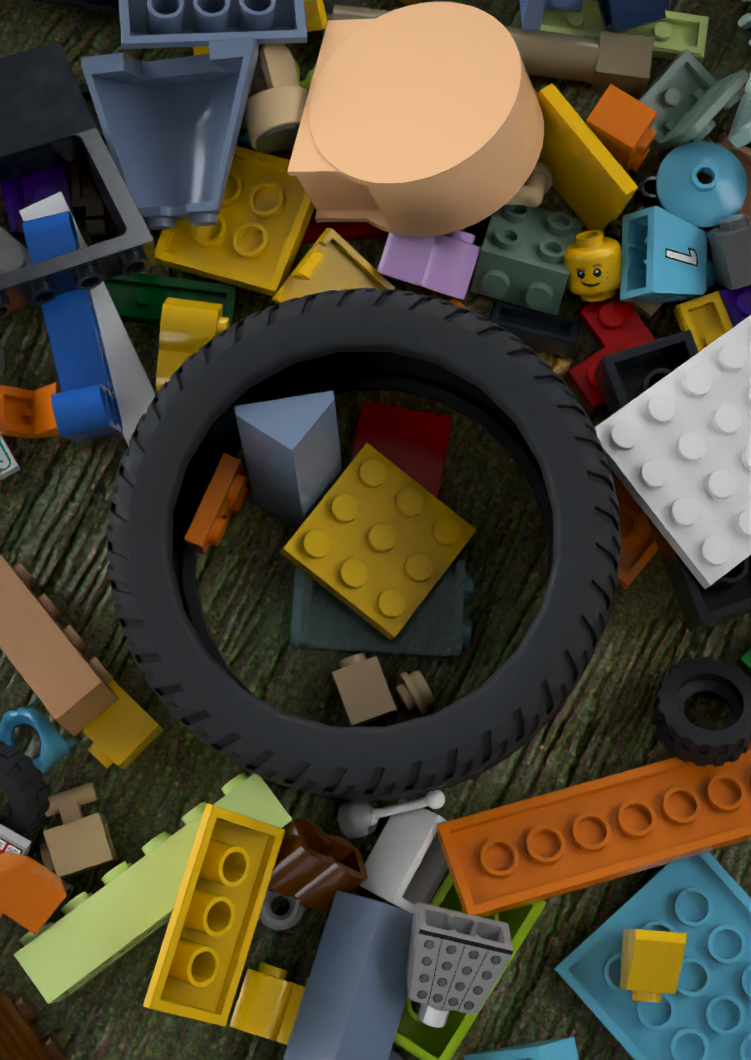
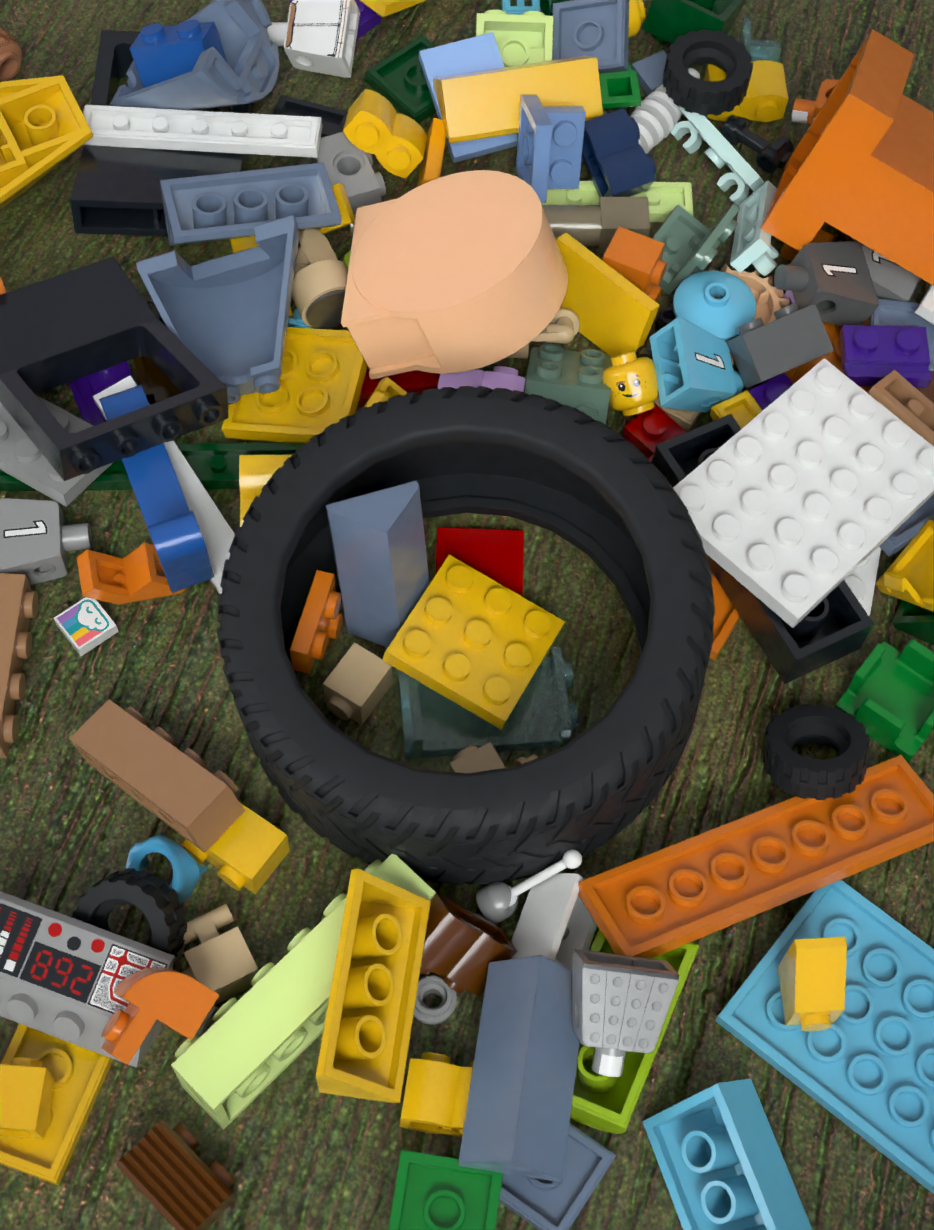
camera: 10 degrees left, 15 degrees down
none -> tan brick [323,642,393,725]

